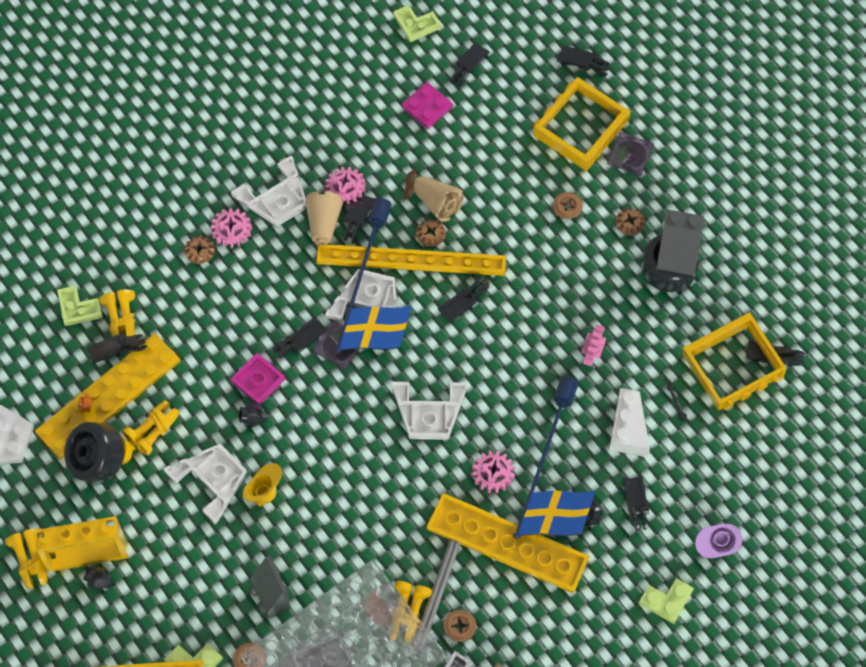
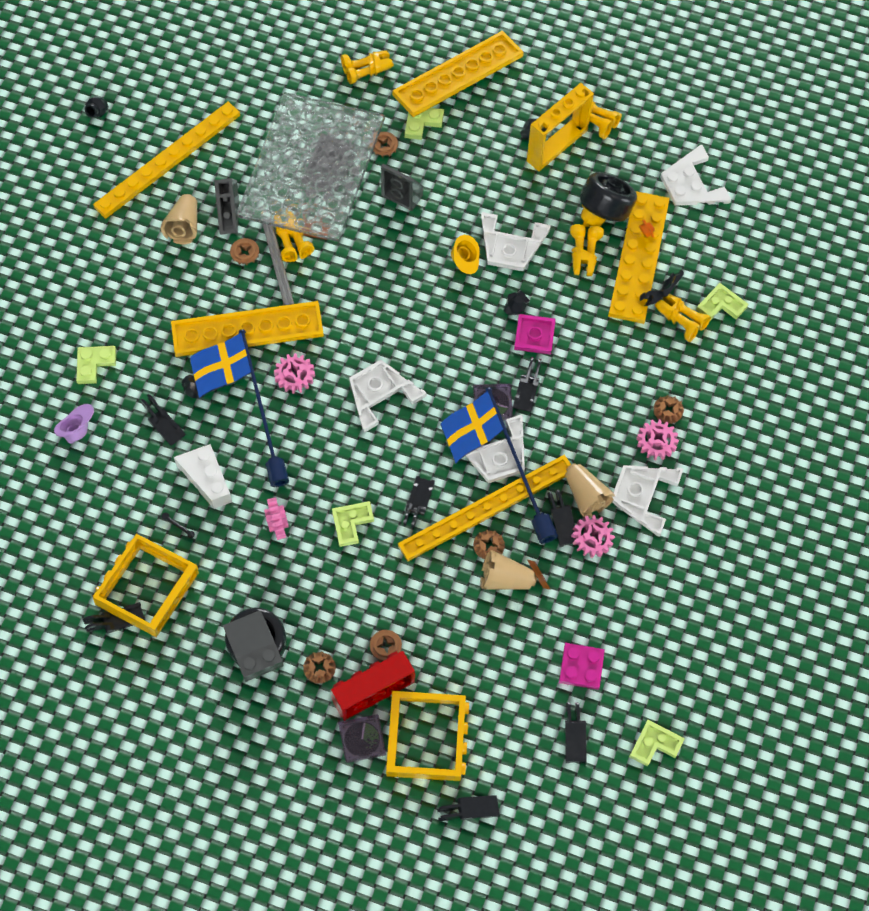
camera: 145 degrees right, 0 degrees up
none -> red brick [331,651,415,721]
none -> yellowish green plate [332,501,374,547]

